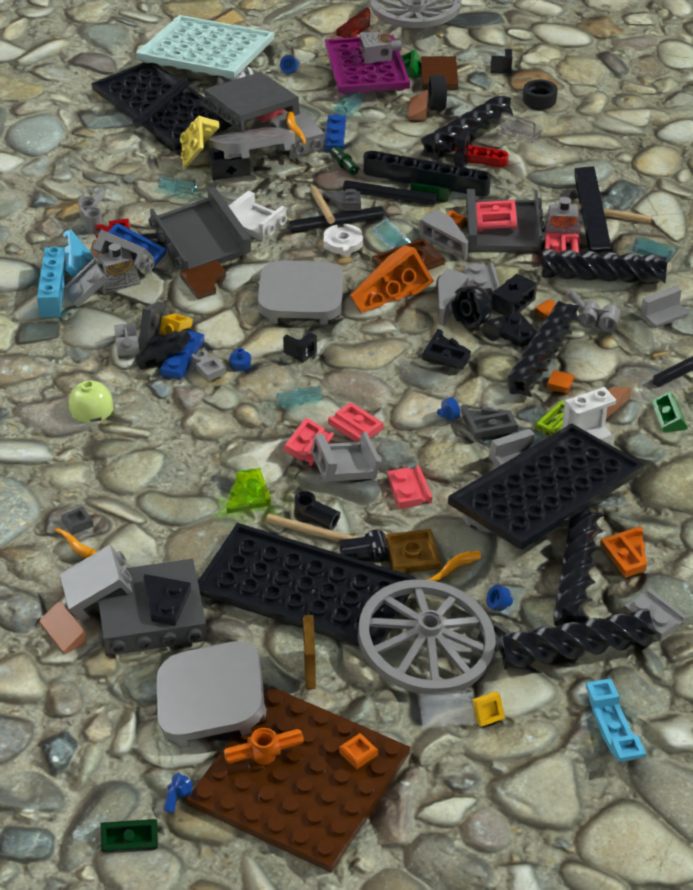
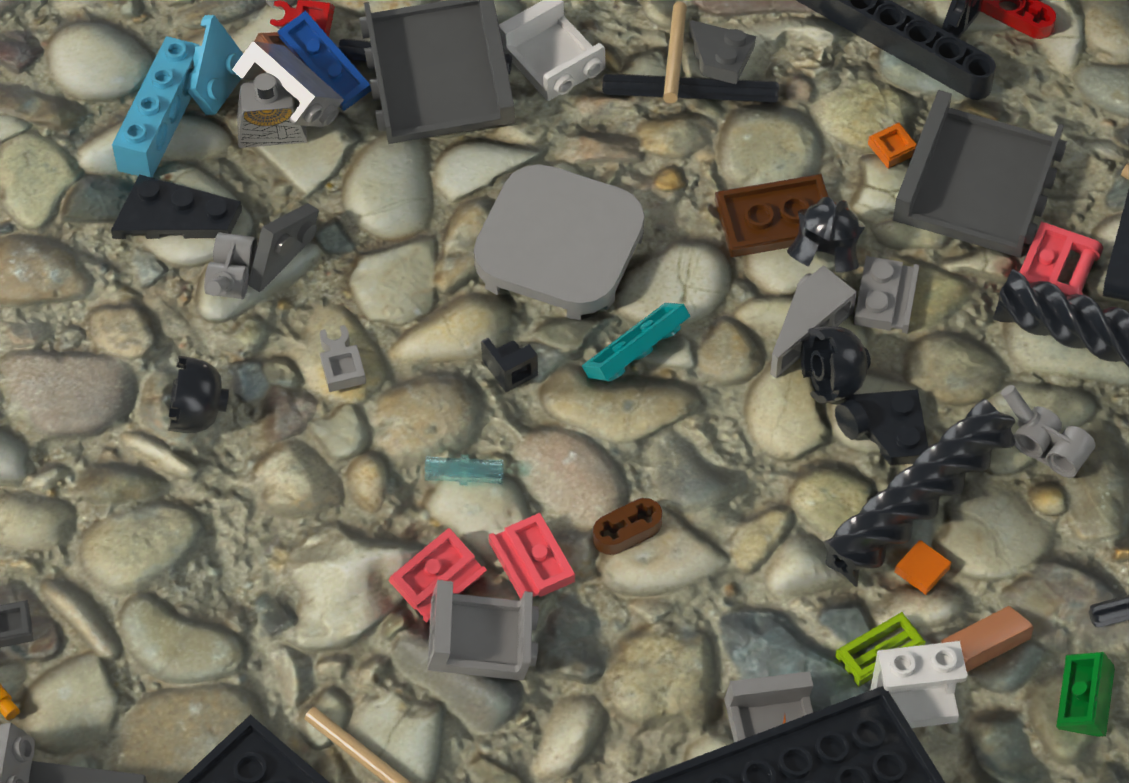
camera: 20 degrees right, 15 degrees up
light grey plate [64,259,108,308] -> none
yellowish green cylinder [68,381,113,423] -> none
black wing [137,330,191,369] -> none
yellow bracket [159,313,193,335] -> none
blue plate [160,330,205,380] -> none
reddish brown tile [180,260,226,299] -> none
clear neon green wing [226,467,271,514] -> none
blue tile [229,348,251,371] -> none
black piece [294,491,341,530] -> none
white plate [324,224,363,257] -> none
black axle [343,180,437,205] -> none
orange wedge [350,245,434,313] -> none
clear light blue slope [372,217,411,249] -> none
coral plate [387,466,432,509] -> none
dark green slope [410,183,452,202] -> none
light grey slope [420,209,468,260] -> none
black wing [422,329,471,370] -> none
blue tile [437,397,460,421] -> none
dark grey wing [461,405,518,440] -> none
coral plate [476,200,517,232] -> none
black brick [491,273,537,315] -> none
orange tile [535,299,556,320] -> none
light grey torso [544,197,581,236] -> none
none -> black wing [111,174,242,239]
none -> black cylinder [168,356,229,433]
none -> teal plate [582,303,691,381]
none -> reddish brown beam [593,498,662,555]
none -> black helmet [787,197,866,272]

